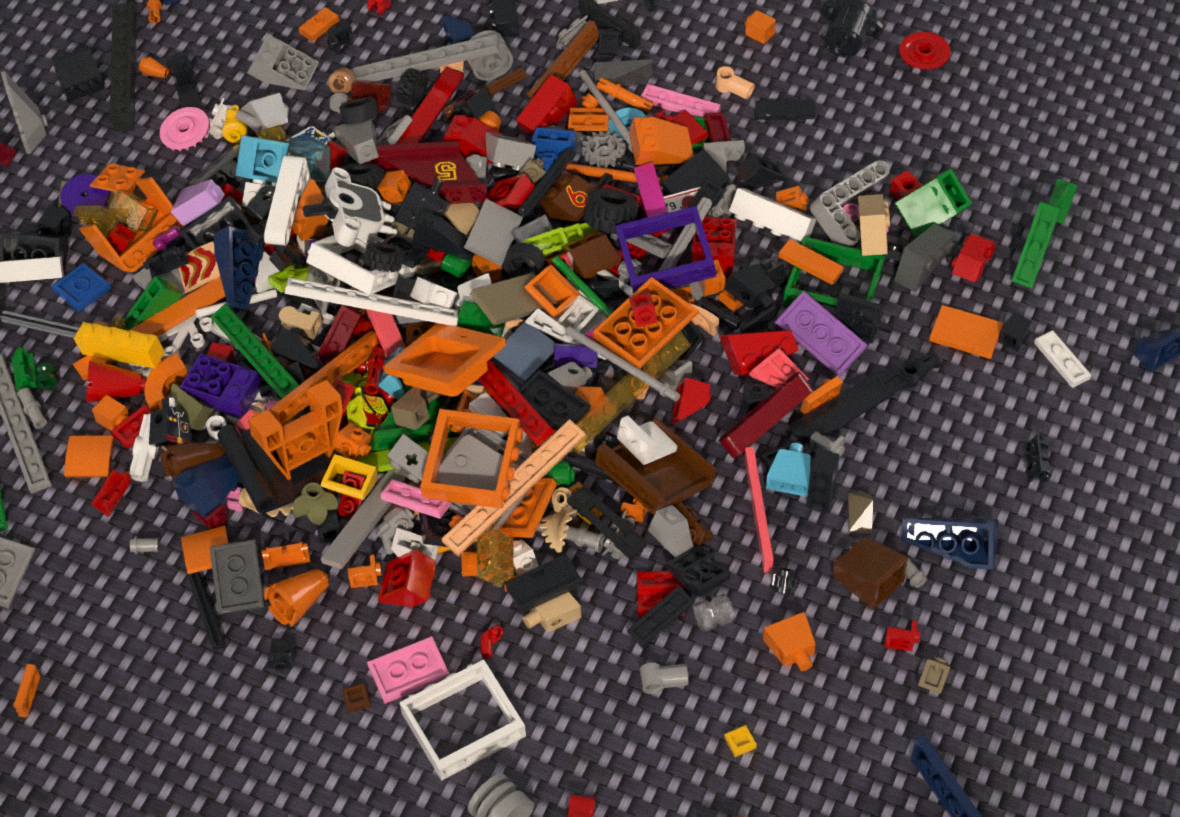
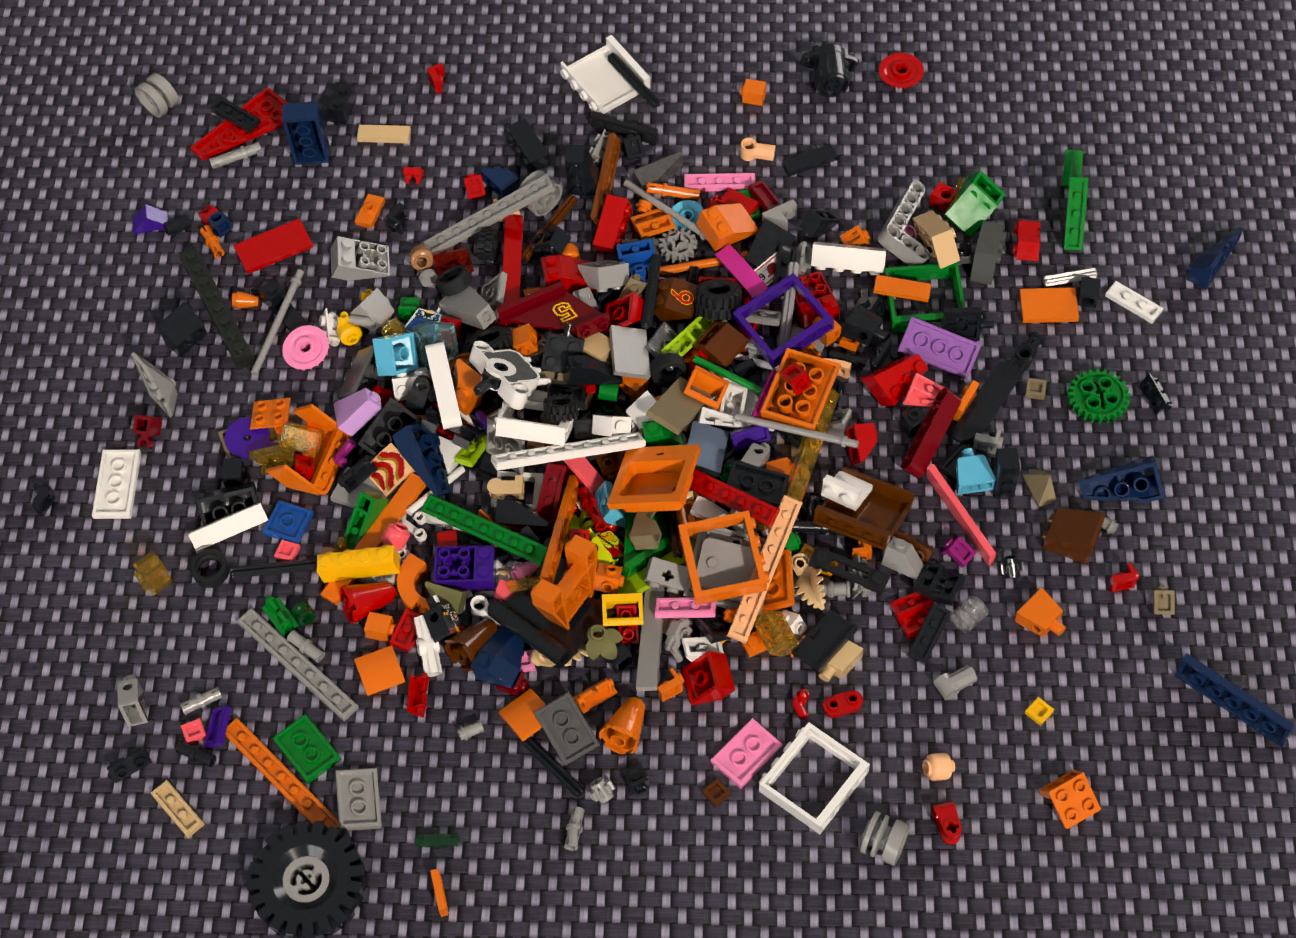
camera: 20 degrees left, 5 degrees up
none -> red tile [233,218,313,274]
none -> light grey bar [251,269,304,375]
none -> coral tile [274,539,301,561]
none -> coral head [381,522,410,551]
none -> green bracket [398,297,421,320]
none -> clear green pin [416,832,459,849]
none -> red bracket [464,173,486,200]
none -> light grey pin [564,807,585,851]
none -> black wedge [565,144,600,196]
none -> light grey gear [588,777,615,803]
none -> red plate [823,690,863,718]
none -> light nougat head [922,753,955,781]
none -> magenta bracket [941,536,976,568]
none -> dark tan plate [1025,378,1047,400]
none -> axle [1043,267,1097,287]
none -> green gear [1067,368,1130,425]

